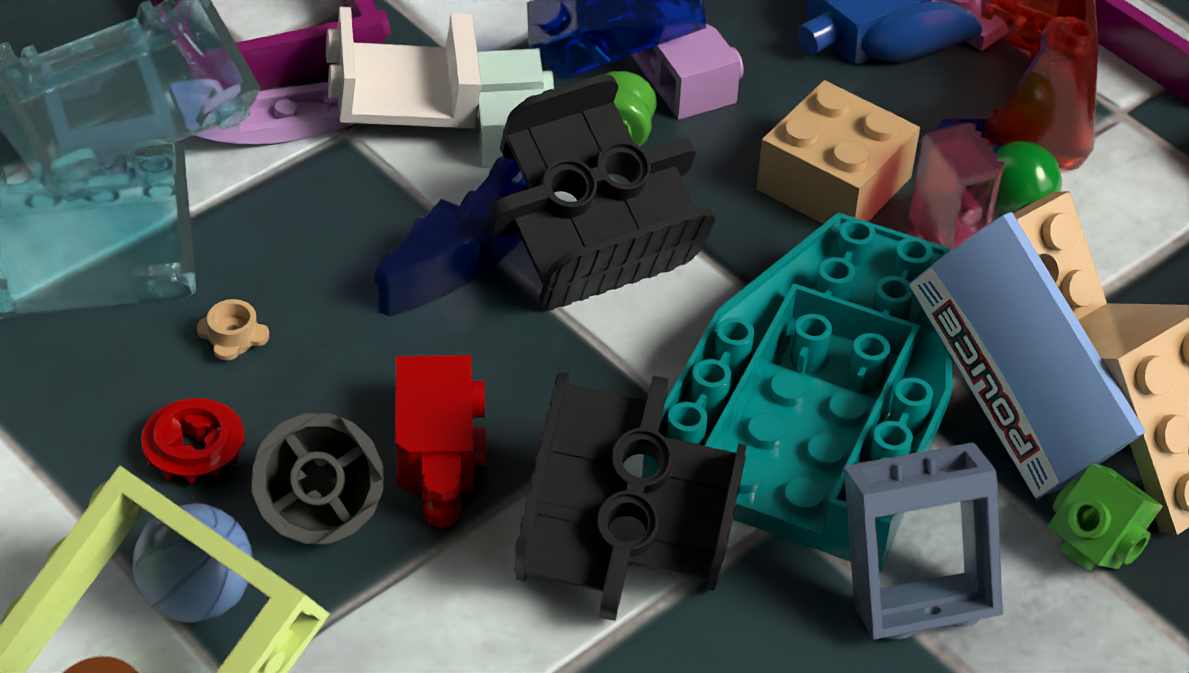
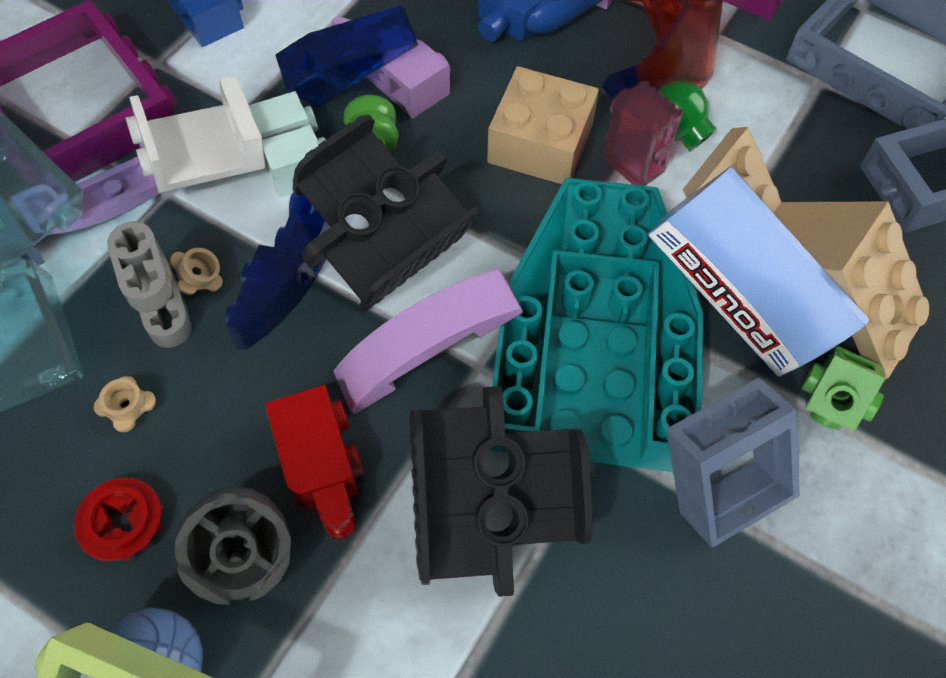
camera: 15 degrees left, 15 degrees up
none -> light grey connector [107,221,192,348]
none -> tan plate [169,248,223,295]
none -> lavender slope [333,269,523,414]

